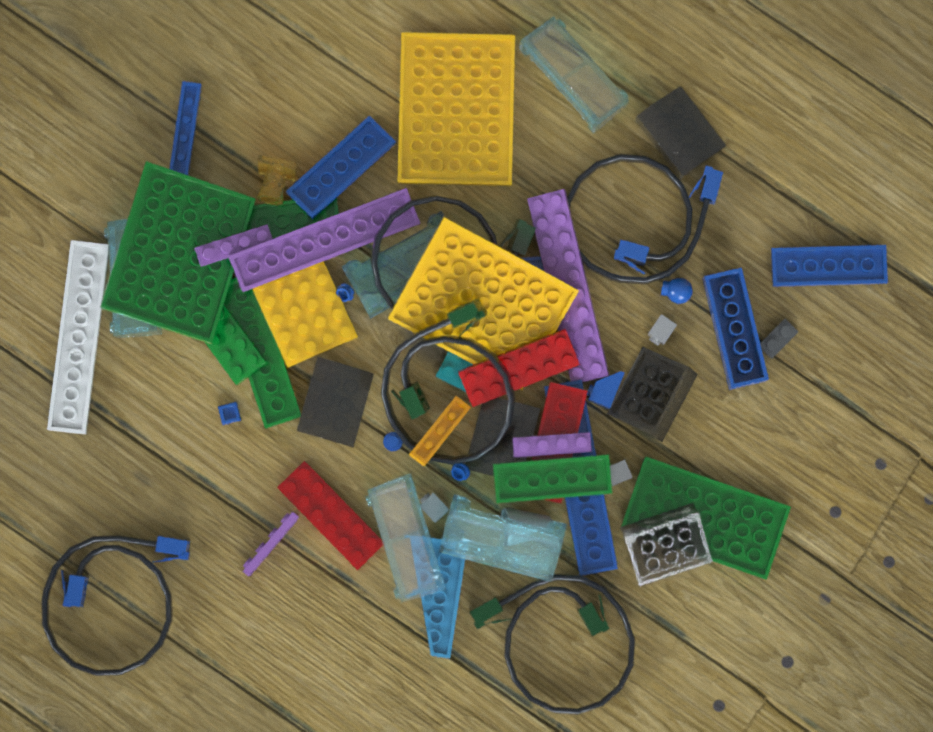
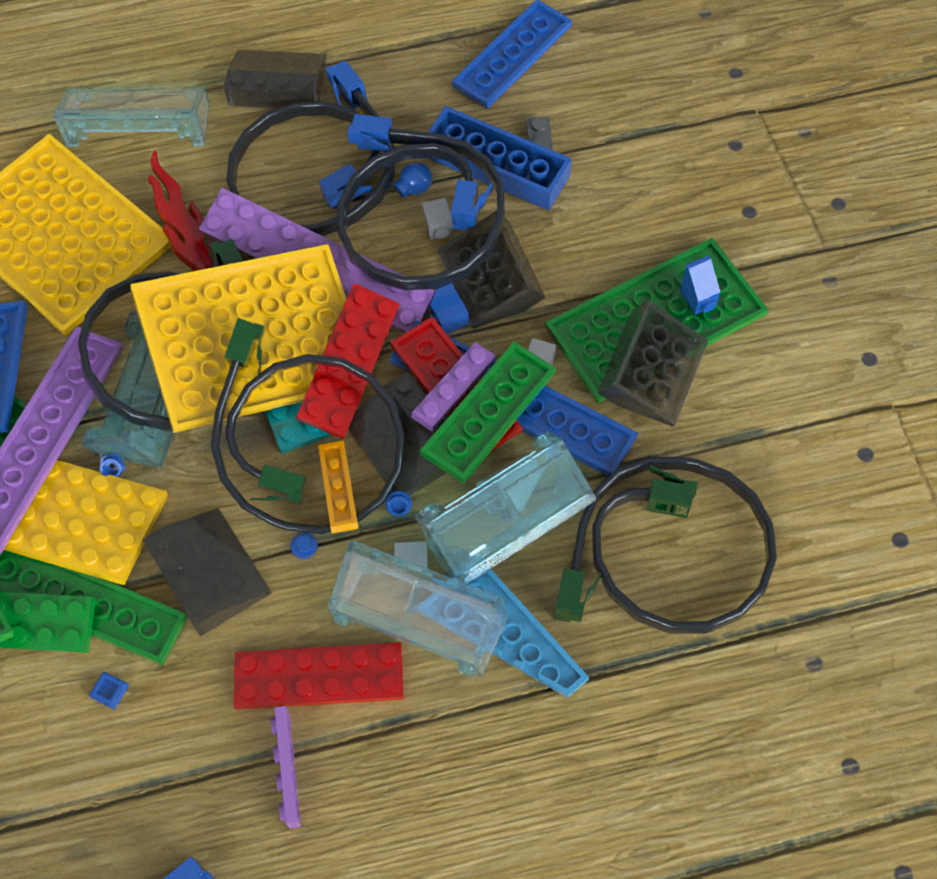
camera: 45 degrees left, 20 degrees down
none -> red piece [147,151,214,271]
none -> black piece [337,114,505,291]
none -> slope [680,255,720,315]

